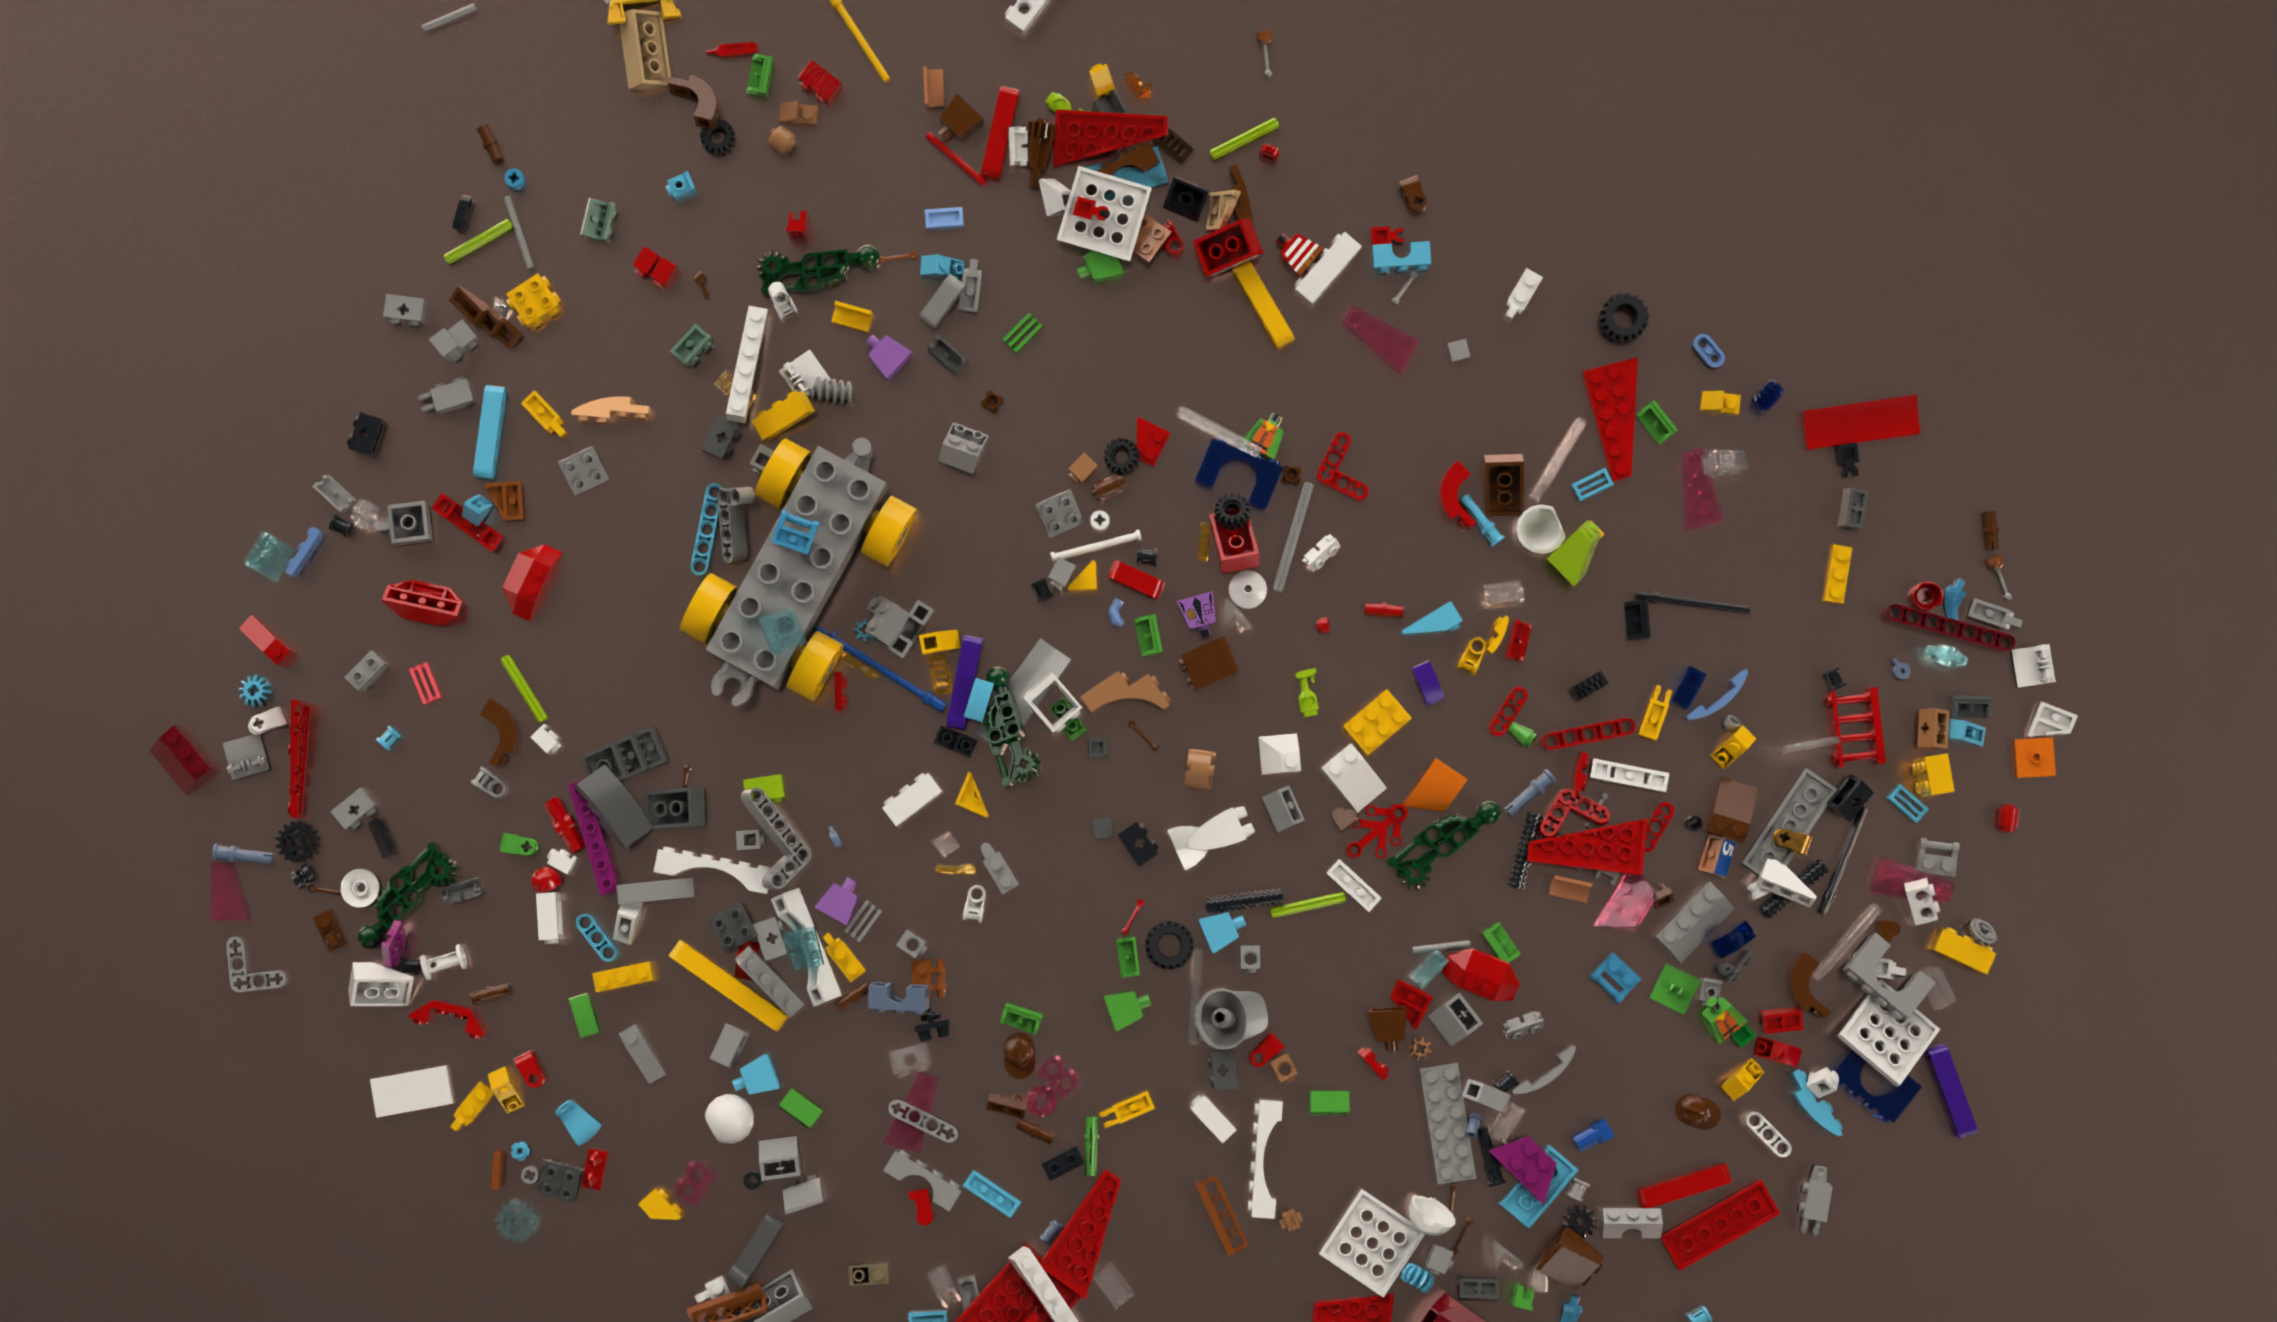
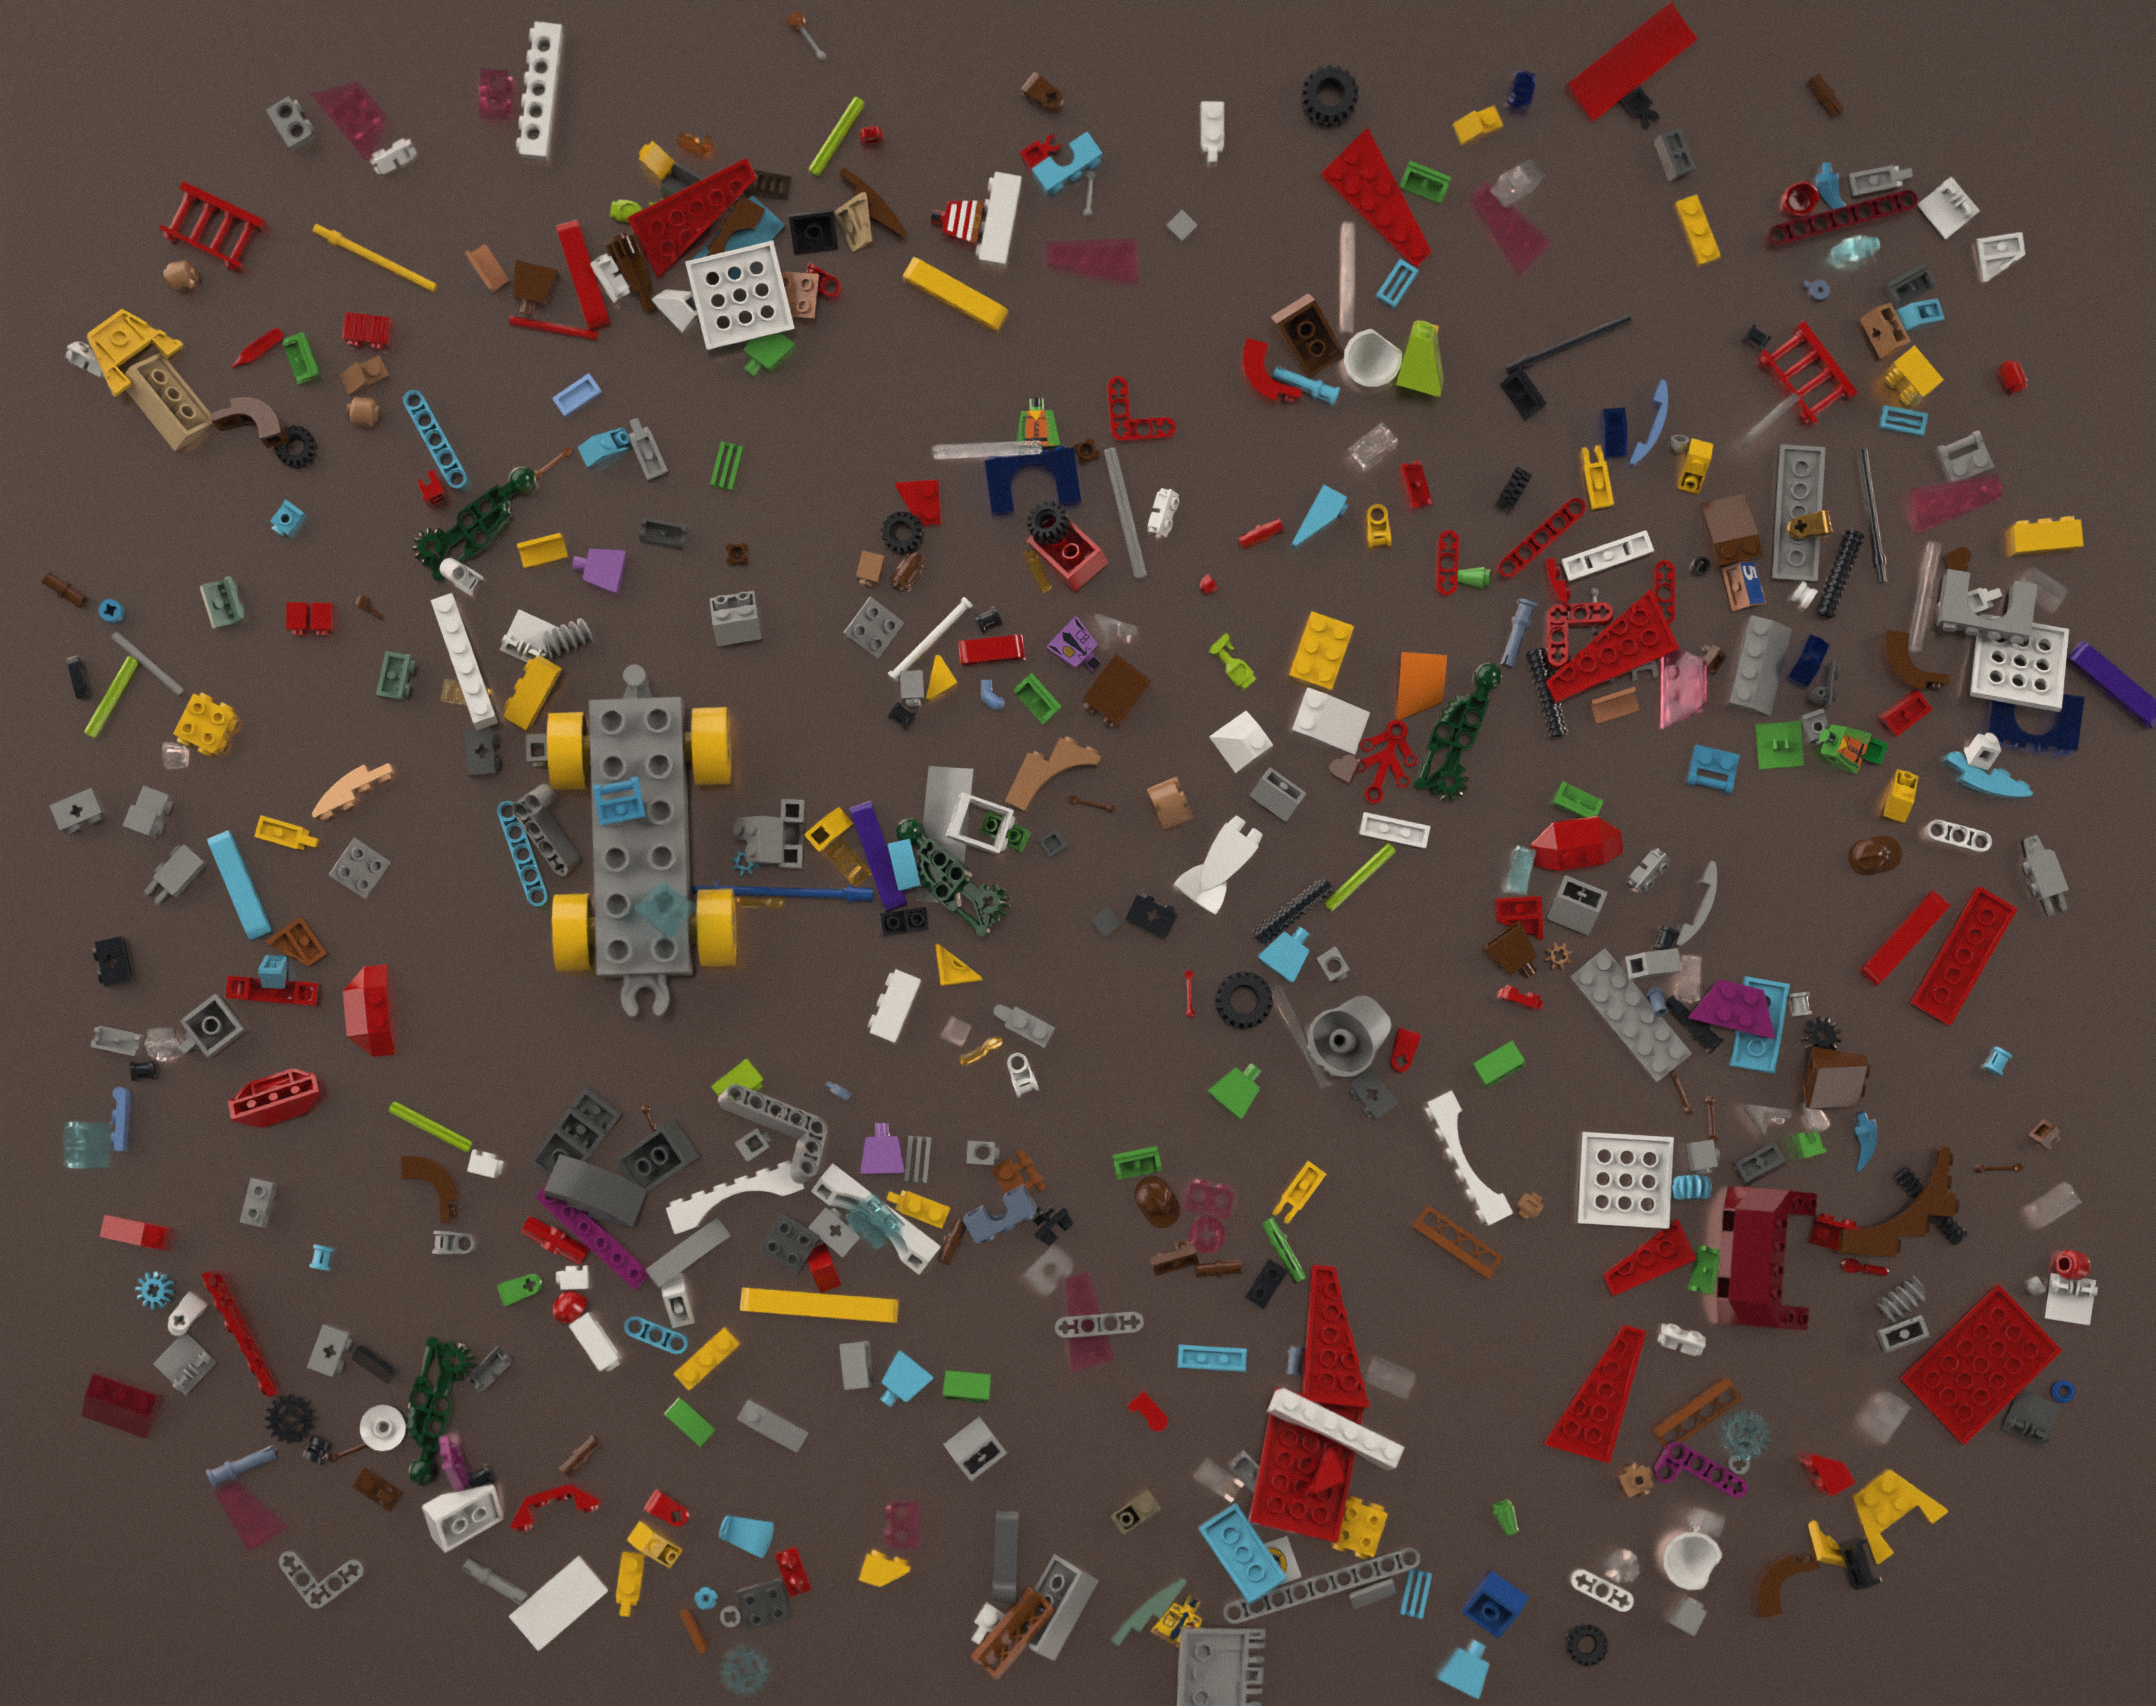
camera: 30 degrees left, 0 degrees up
coral tile [409,662,442,705] -> none
white hose [420,944,468,980] -> none
reddish brown slope [449,286,522,349] -> none
white cylinder [705,1094,754,1144] -> none
light grey brick [735,946,804,1018] -> none
black bush [743,1171,762,1189] -> none
light grey slope [782,1175,828,1214] -> none
red plate [834,672,847,712] -> none
light grey arch [883,1149,962,1211] -> none
light grey beam [919,274,966,329] -> none
red plate [1073,196,1108,221] -> none
white wheel [1090,510,1109,531] -> none
bright green hinge [1116,937,1140,978] -> none
white window [1190,1095,1237,1143] -> none
red brick [1193,218,1264,277] -> none
white dish [1229,570,1267,609] -> none
medium nougat brick [1269,1053,1298,1084] -> none
white cylinder [1409,1195,1455,1236] -> none
dark purple slope [1411,661,1445,706] -> none
light grey bar [1412,940,1471,954] -> none
yellow slope [1485,615,1509,655] -> none
blue piece [1573,1119,1614,1152] -> none
light grey arch [1601,1208,1663,1238] -> none
medium blue plate [1693,334,1725,368] -> none
red slope [1753,1037,1803,1068] -> none
white slope [1756,859,1817,907] -> none
black brick [1826,774,1874,822] -> none
white brick [1904,878,1940,925] -> none
light grey gear [1968,919,1997,946] -> none
hinge [1986,555,2012,600] -> none
orange plate [2013,737,2056,778] -> none
none -> medium azure beam [403,390,469,492]
none -> light grey pin [462,1558,528,1605]

